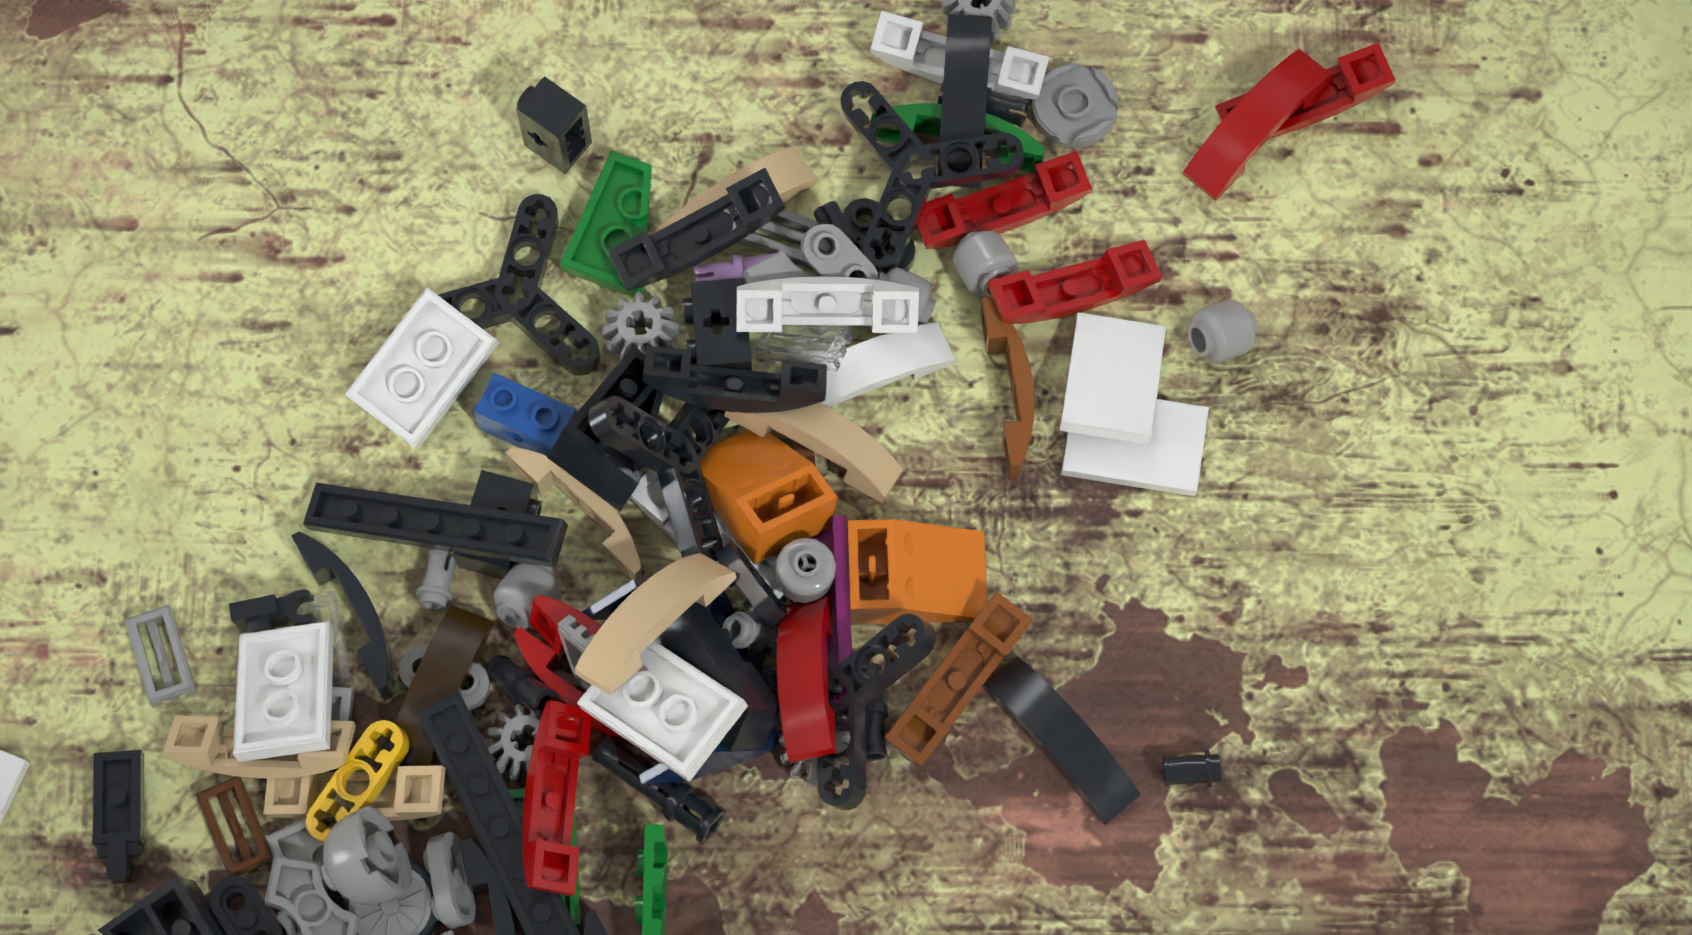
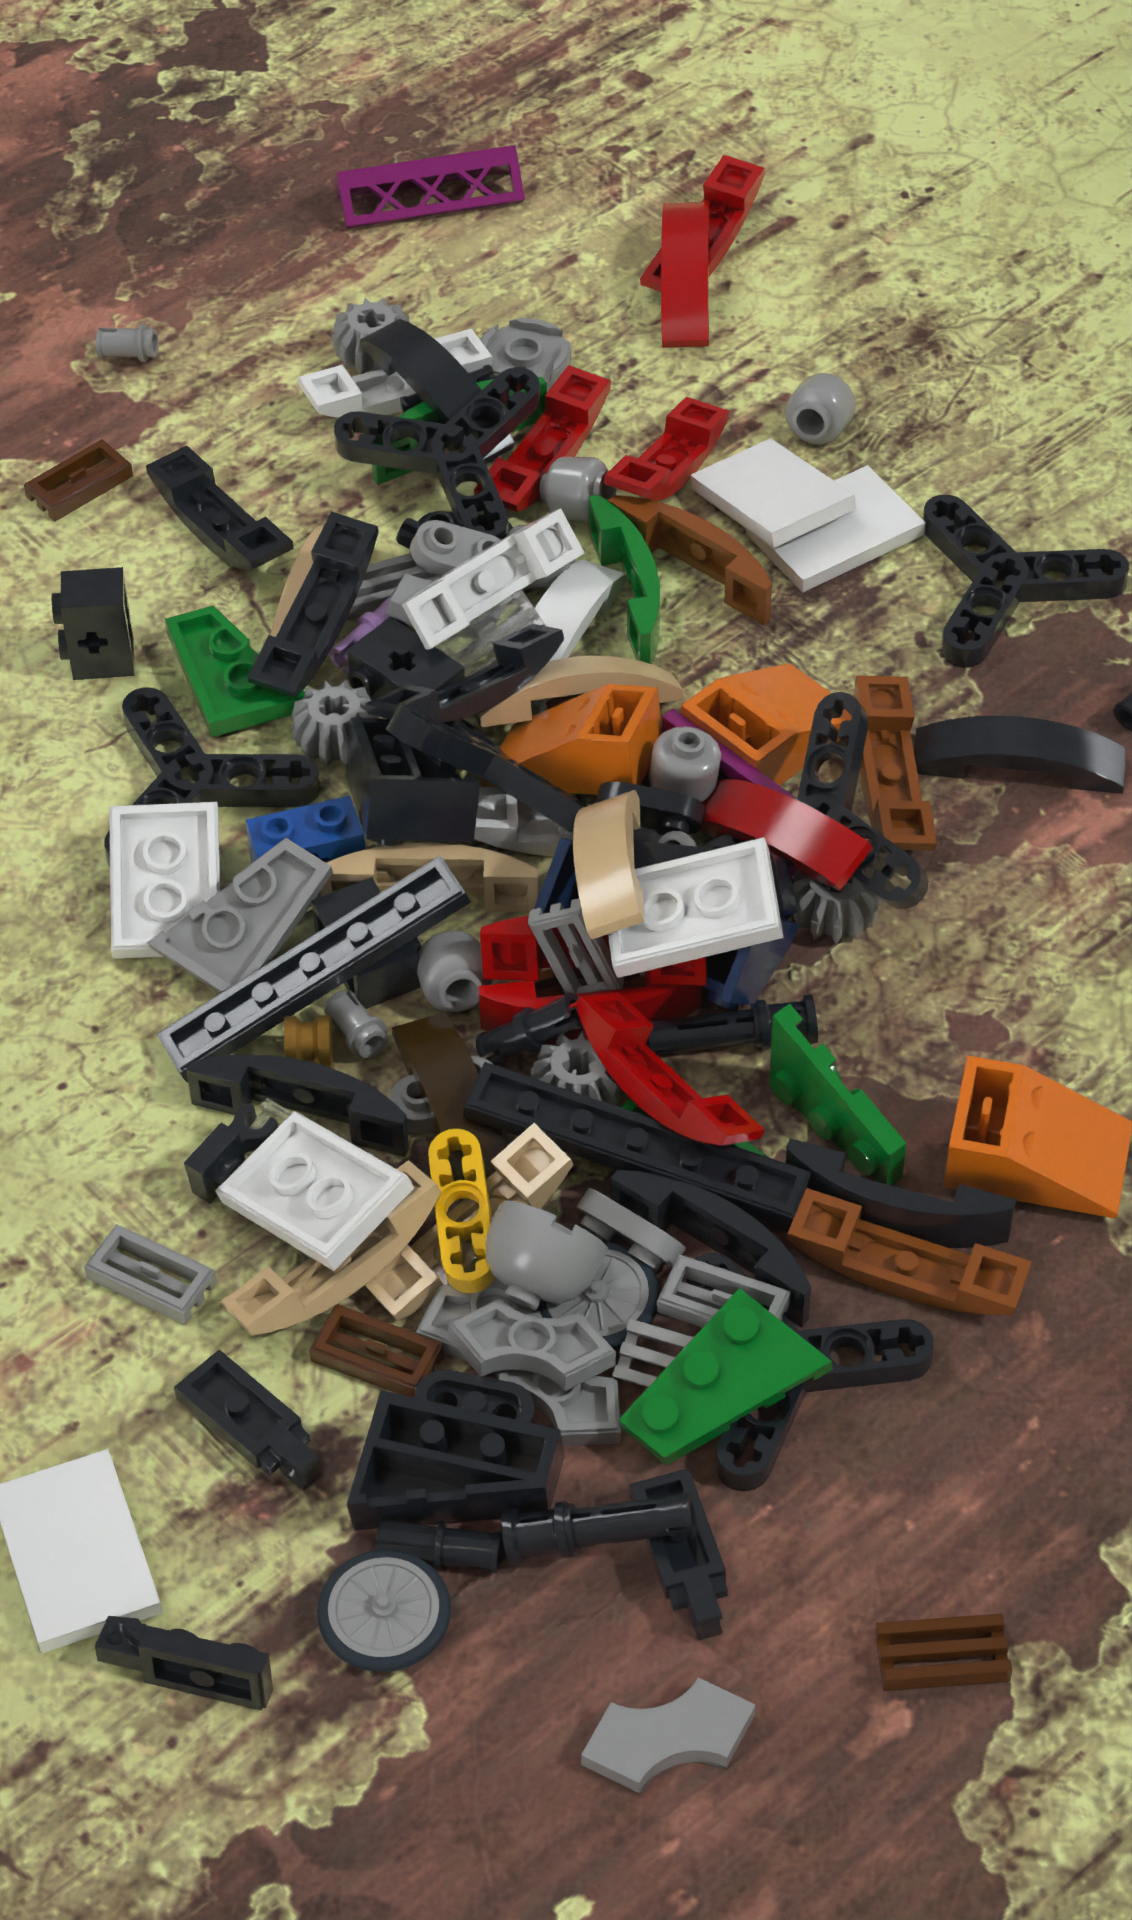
camera: 40 degrees left, 20 degrees down
none -> black slope [146,445,294,570]
none -> light grey wing [147,838,333,994]
none -> pearl gold wheel [284,1015,333,1069]
none -> green slope [588,495,660,664]
none -> black piece [923,495,1129,668]

